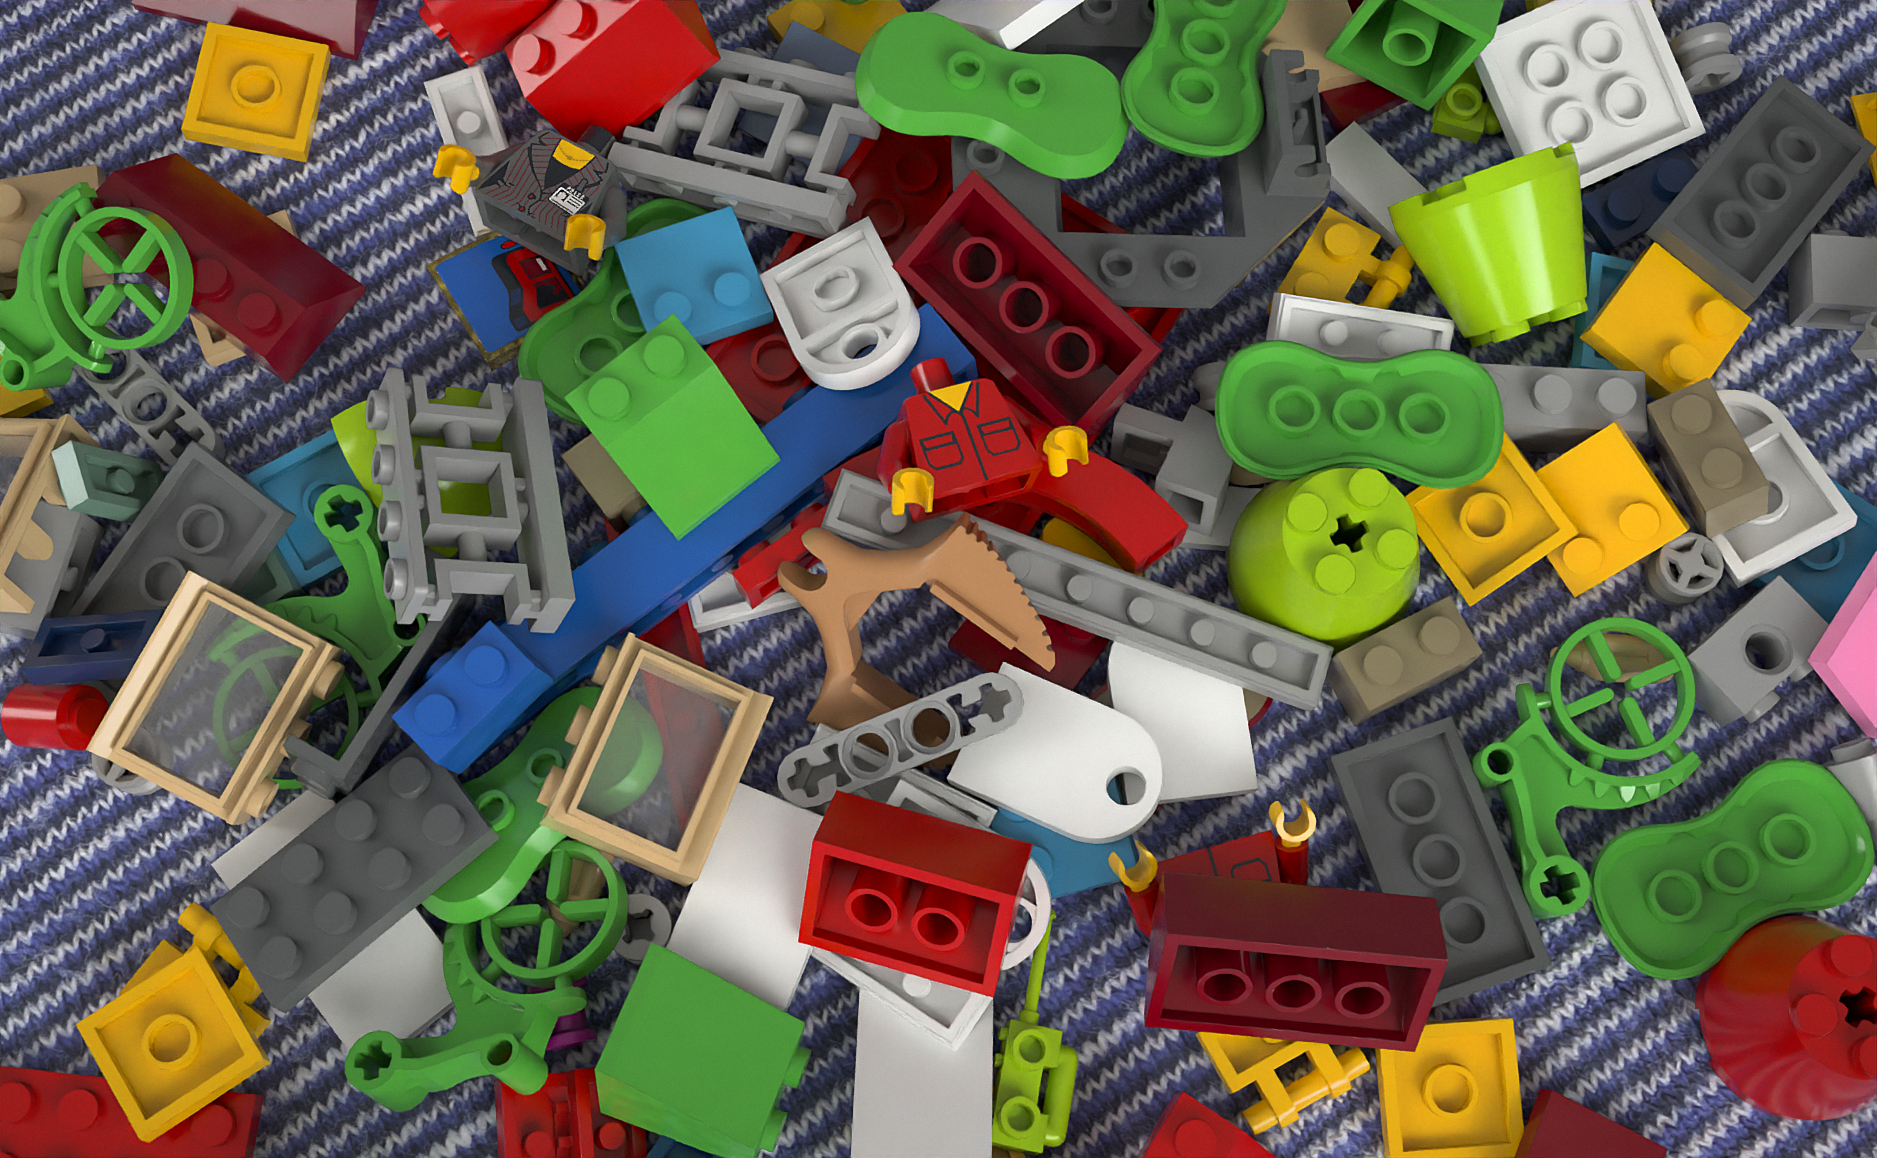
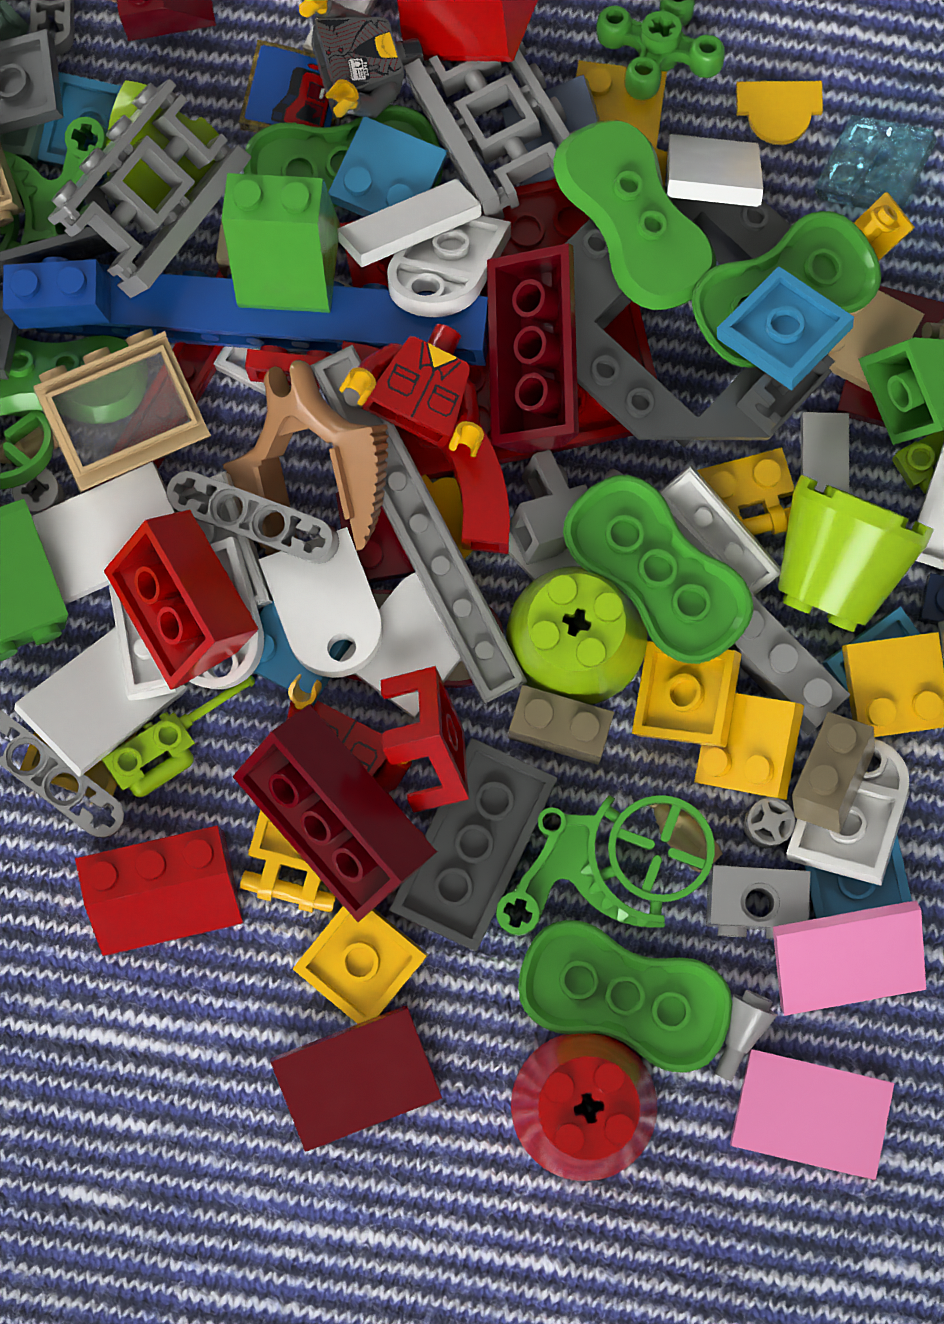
camera: 45 degrees right, 5 degrees up
none -> white tile [337,179,481,267]
none -> red panel [381,666,469,813]
none -> dark azure plate [717,267,854,391]

